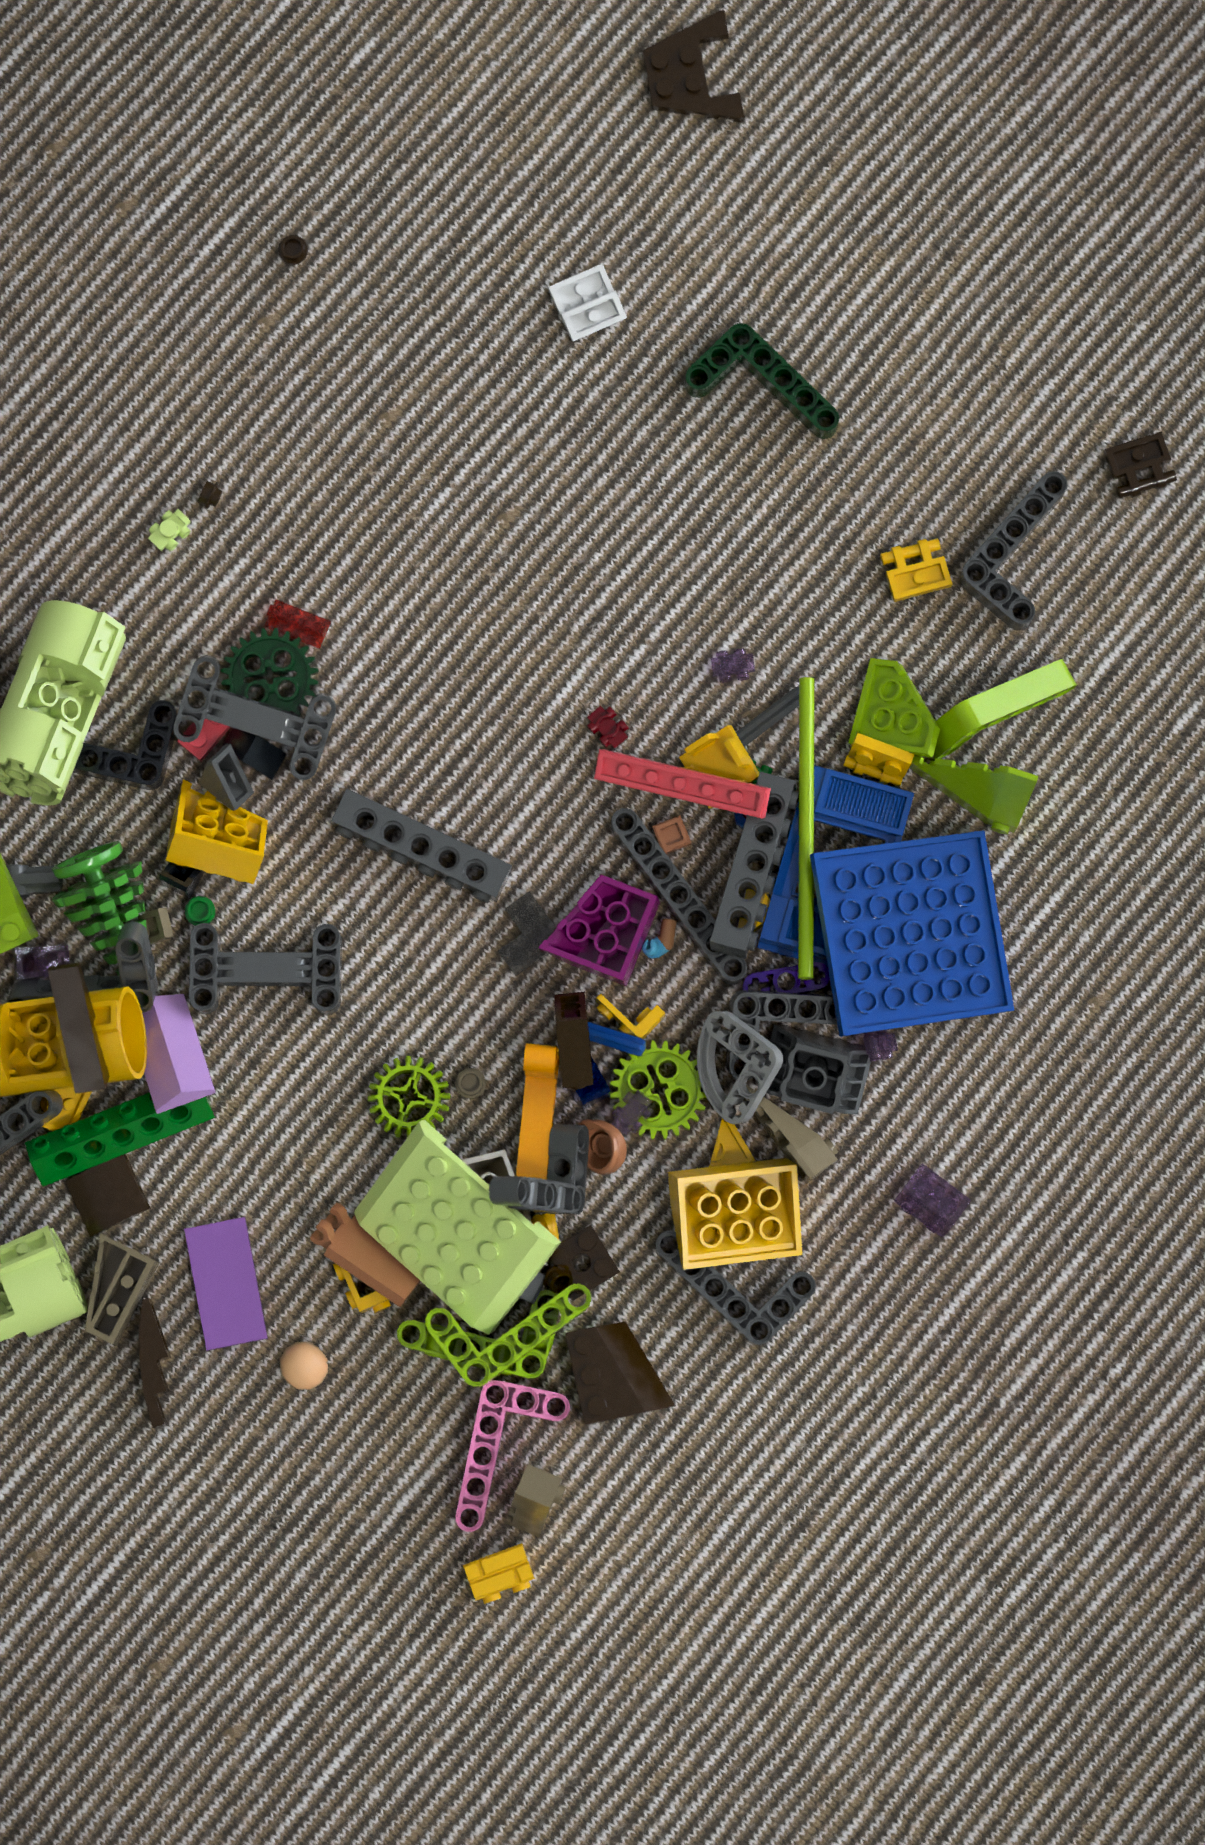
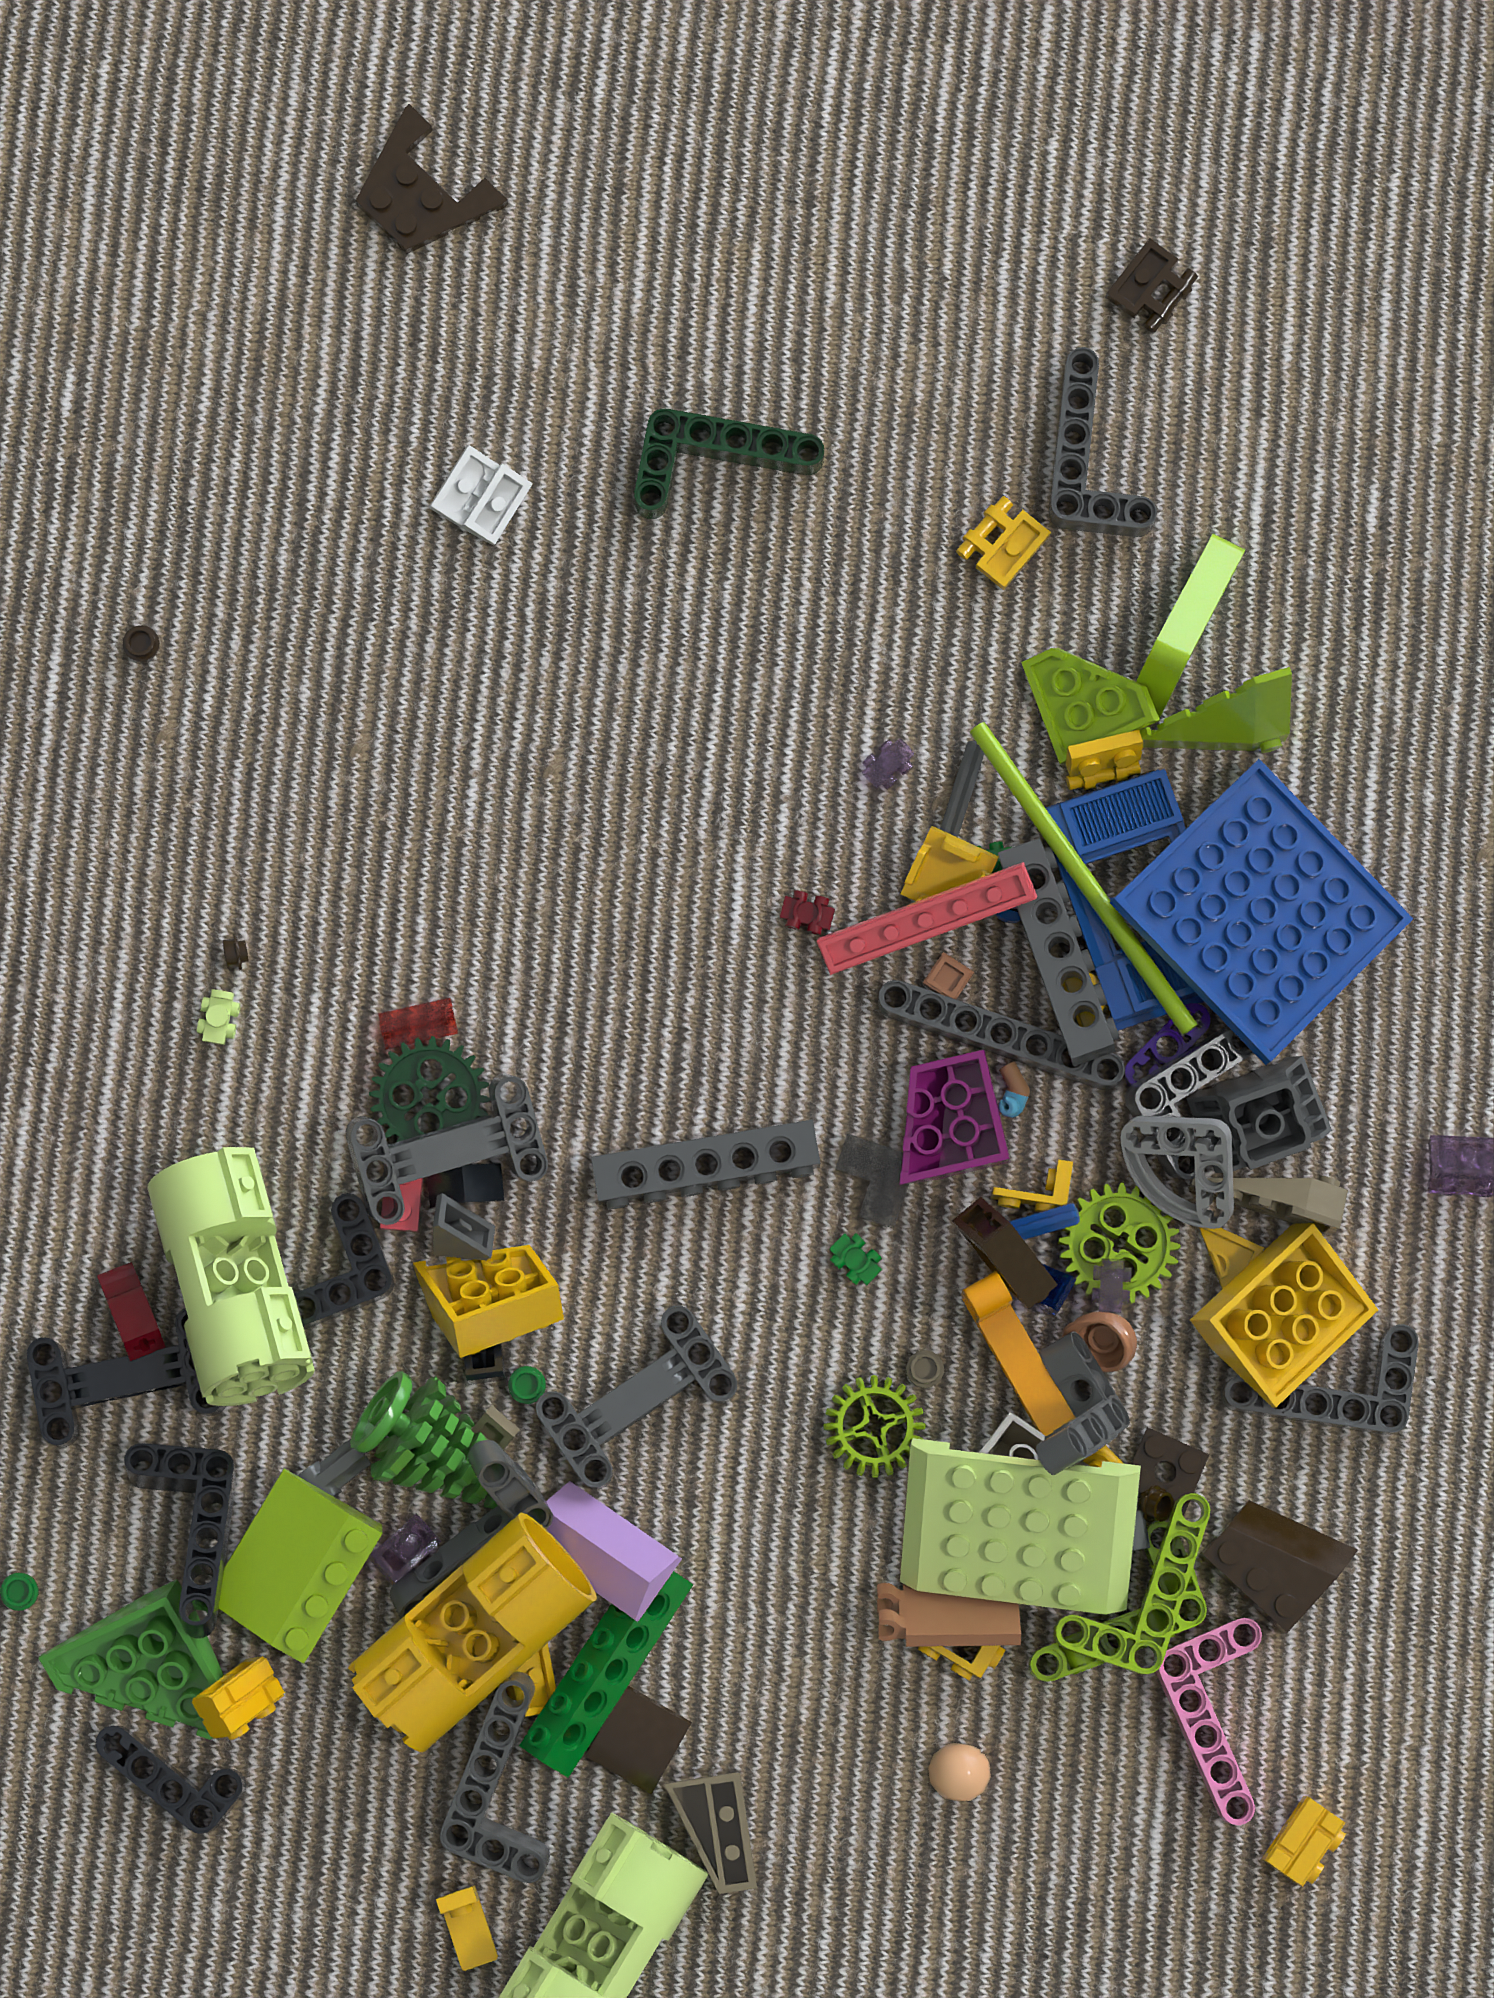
camera: 35 degrees left, 0 degrees up
dark brown slope [48,962,110,1094] -> none
dark brown slope [139,1298,171,1429] -> none
medium lavender tile [184,1217,268,1351] -> none
dark tan wedge [505,1464,566,1537] -> none
clear purple piece [863,1030,898,1062] -> none
none -> green piece [829,1233,882,1286]

